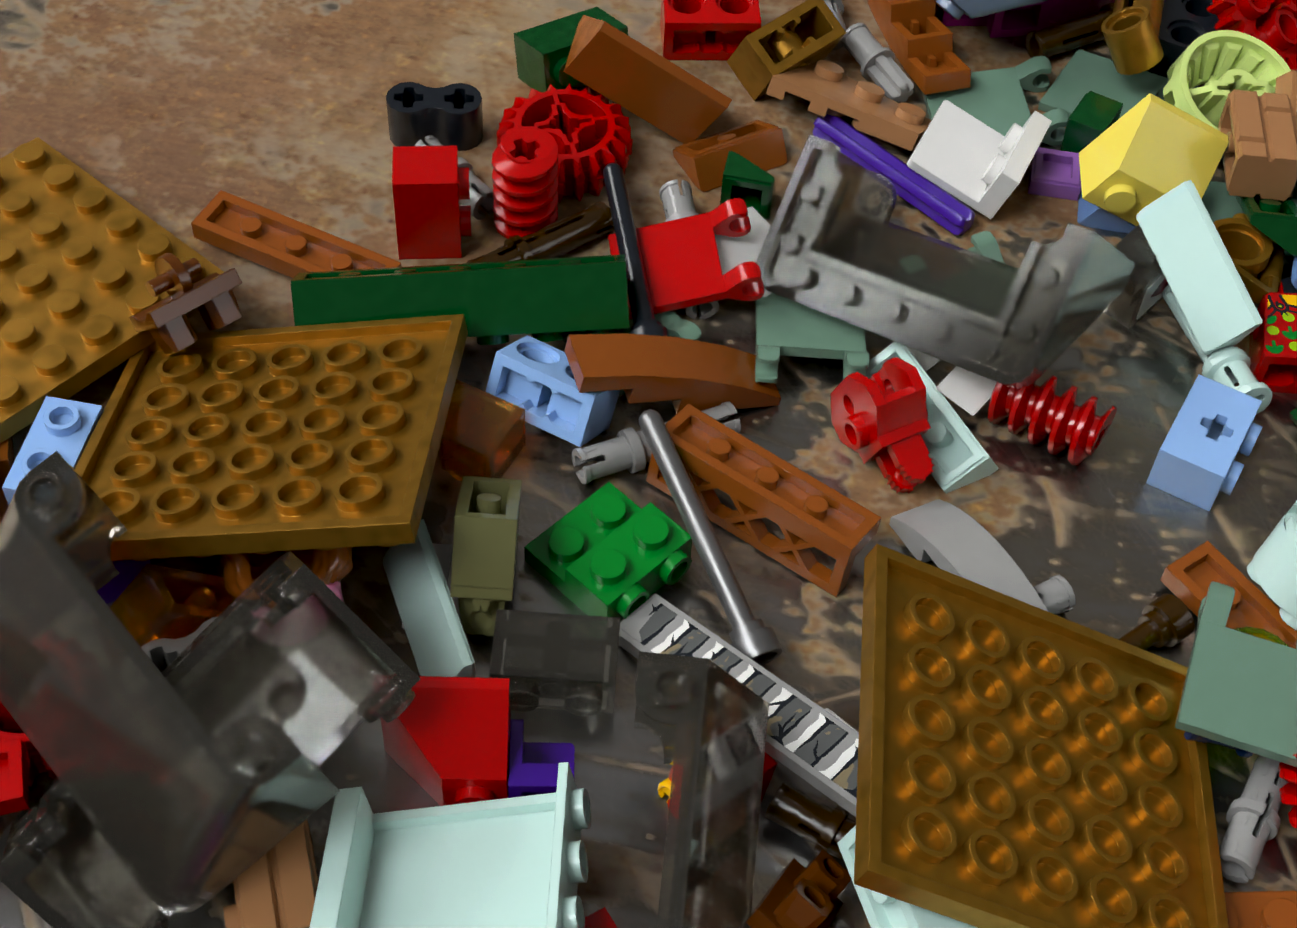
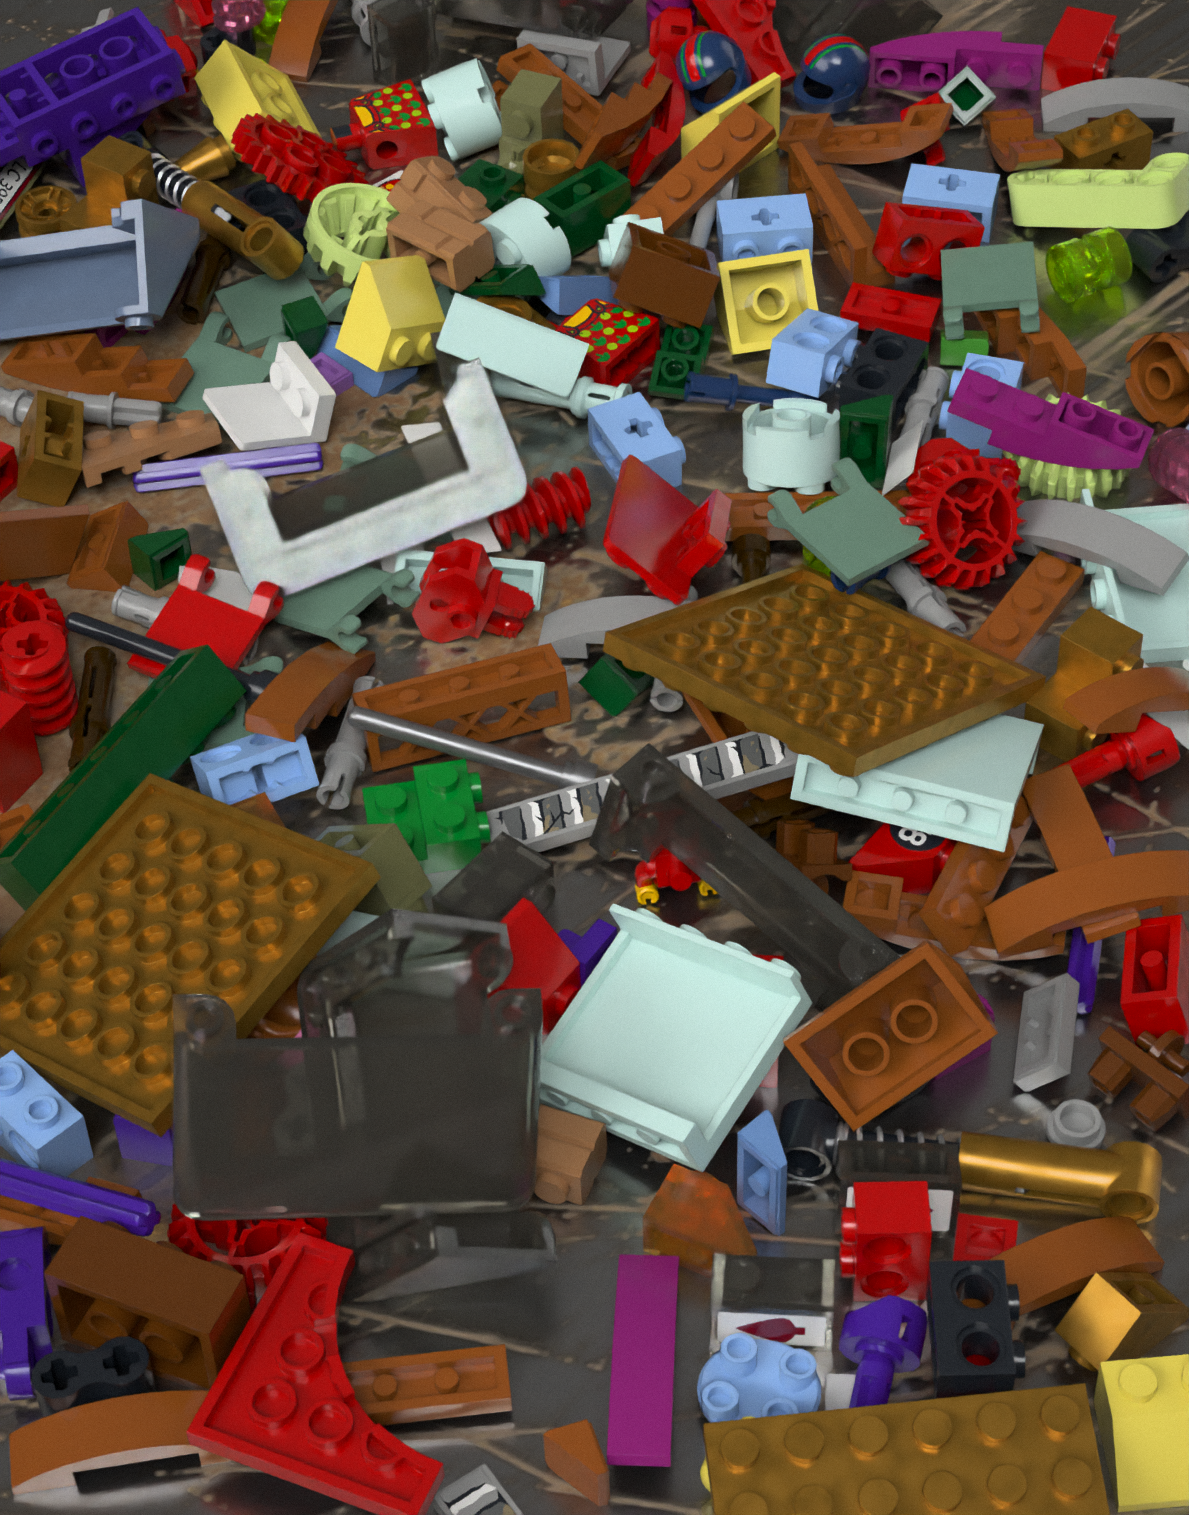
camera: 50 degrees left, 5 degrees down
none -> red bracket [603,455,732,605]

